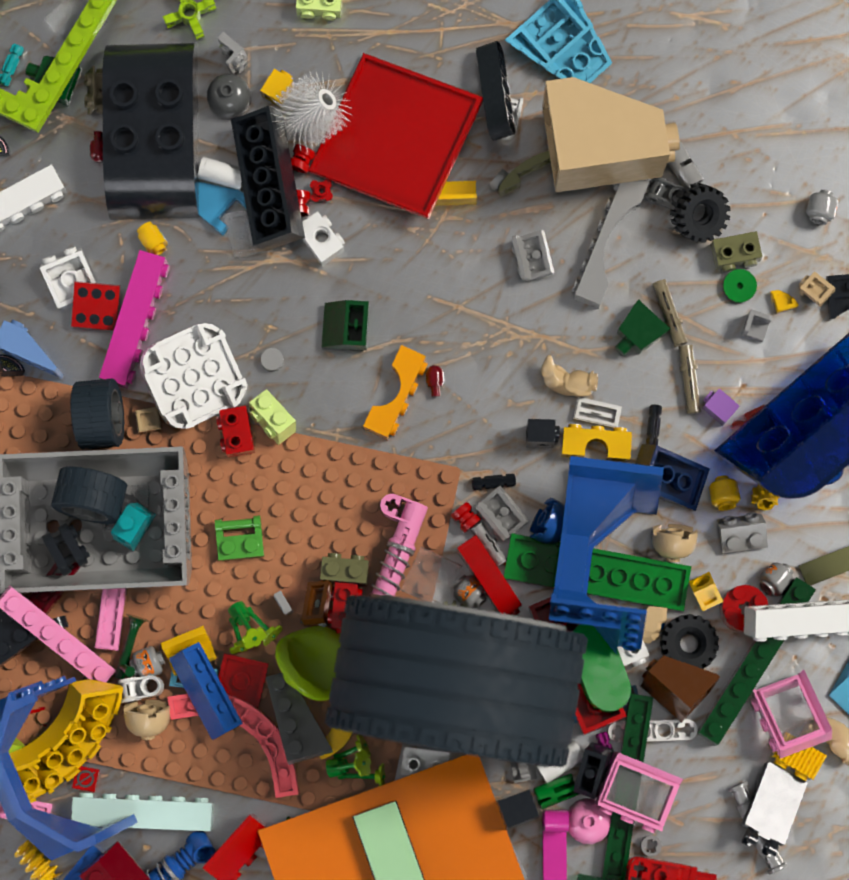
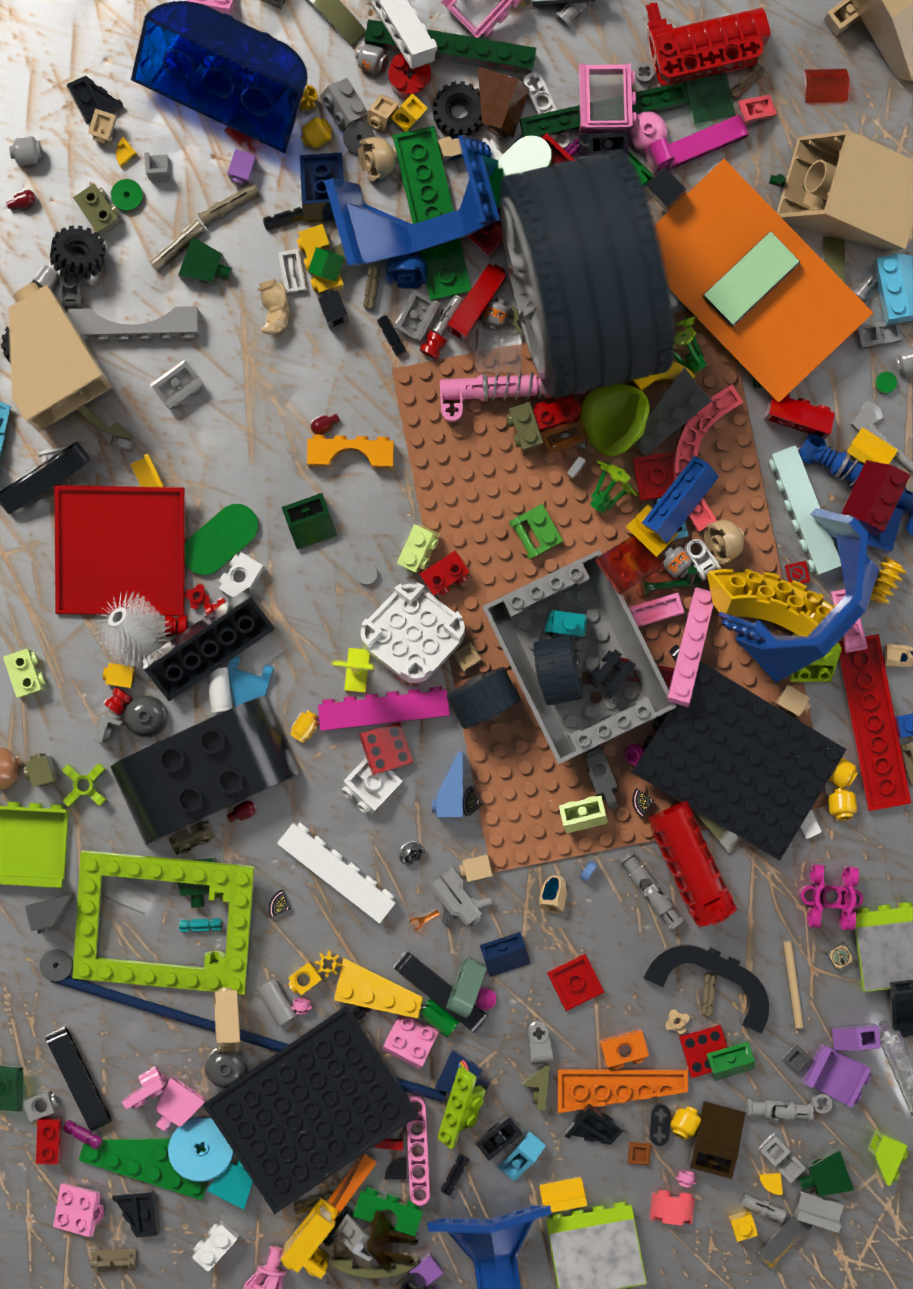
camera: 120 degrees left, 5 degrees up
none -> dark red cylinder [6,190,36,209]
none -> red wheel [103,686,133,716]
none -> green tile [185,504,258,575]
none -> green panel [308,247,344,281]
none -> neon yellow piece [332,648,375,693]
none -> dark grey piece [343,121,375,154]
none -> dark tan axle [363,267,380,309]
none -> tan bracket [366,94,399,133]
none -> clear red container [596,535,664,595]

